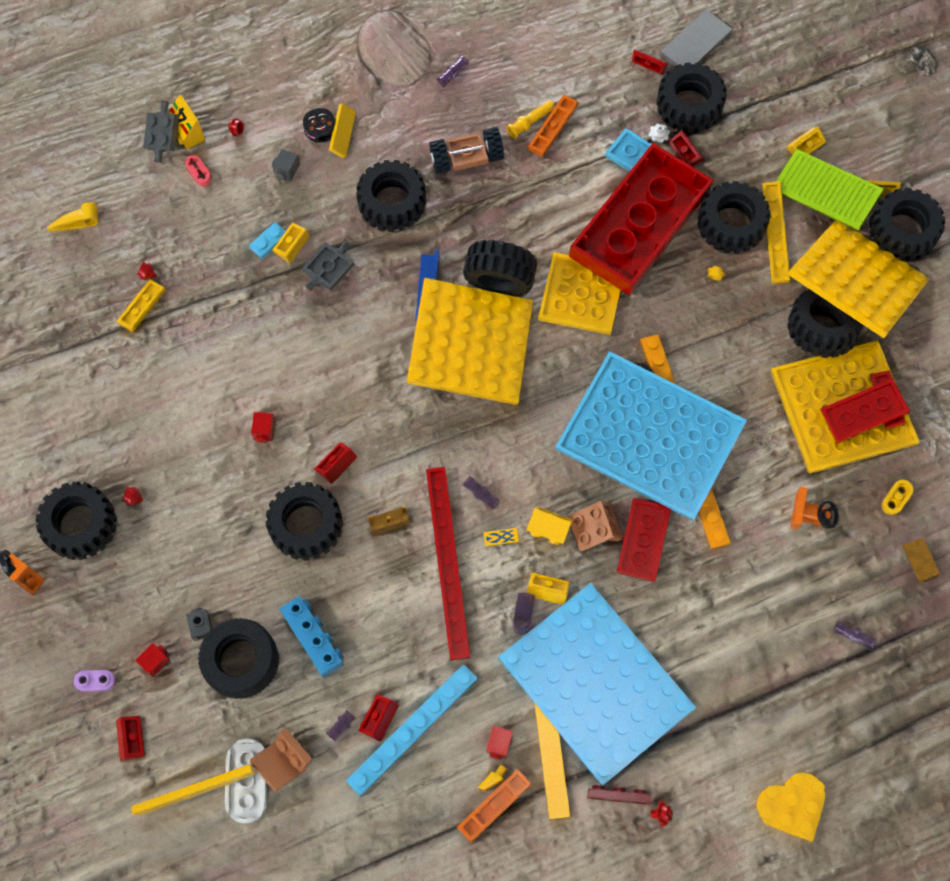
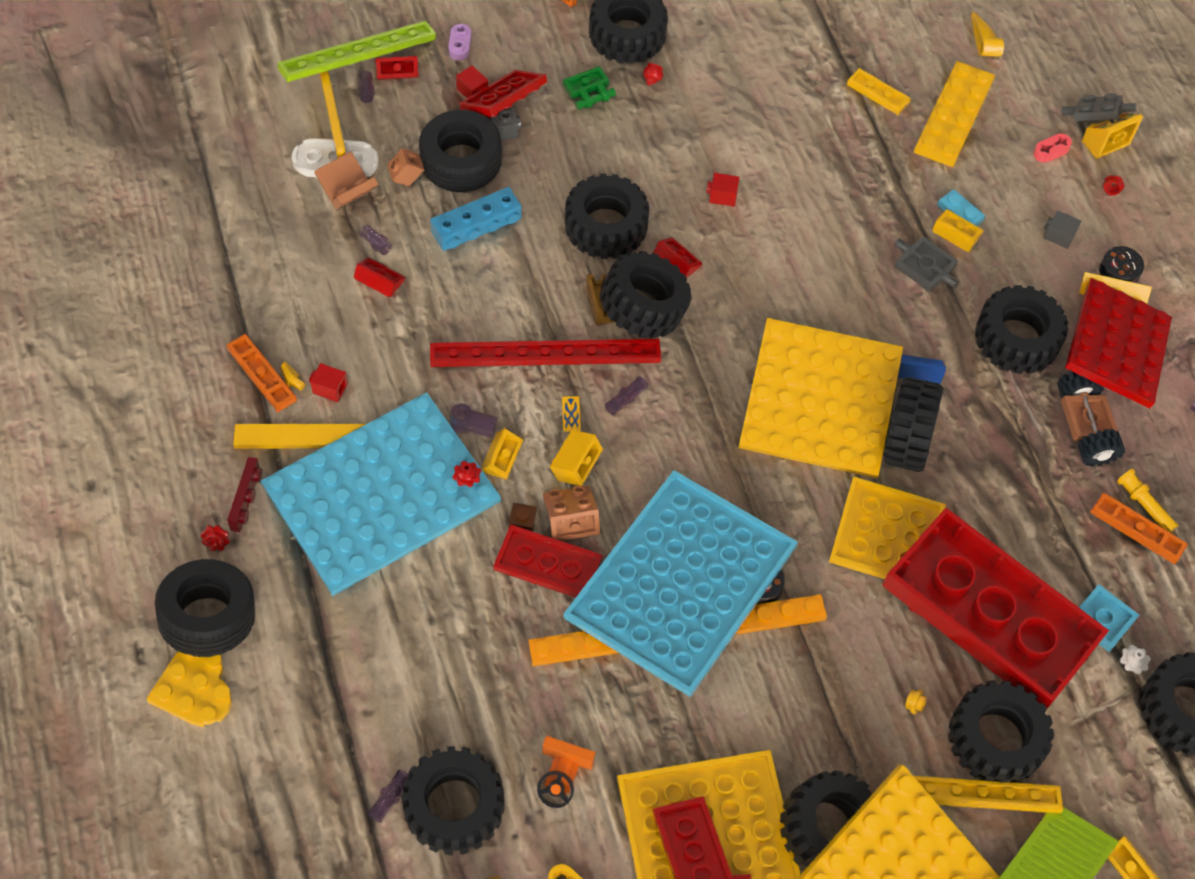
camera: 90 degrees right, 10 degrees down
red plate [136,262,157,280] -> none
medium azure plate [346,664,478,797] -> none
red slope [668,130,704,167] -> none
none -> black tyre [155,559,255,657]
none -> lime plate [277,21,436,82]
none -> pin [358,71,375,103]
none -> nougat brick [387,148,424,186]
none -> black tyre [402,746,505,855]
none -> red plant [452,461,481,487]
none -> red plate [459,69,548,118]
none -> reddish brown plate [509,502,537,532]
none -> green plate [562,66,616,110]
none -> black tyre [600,251,692,339]
none -> yellow plate [913,61,995,167]
none -> red plate [1065,278,1172,409]

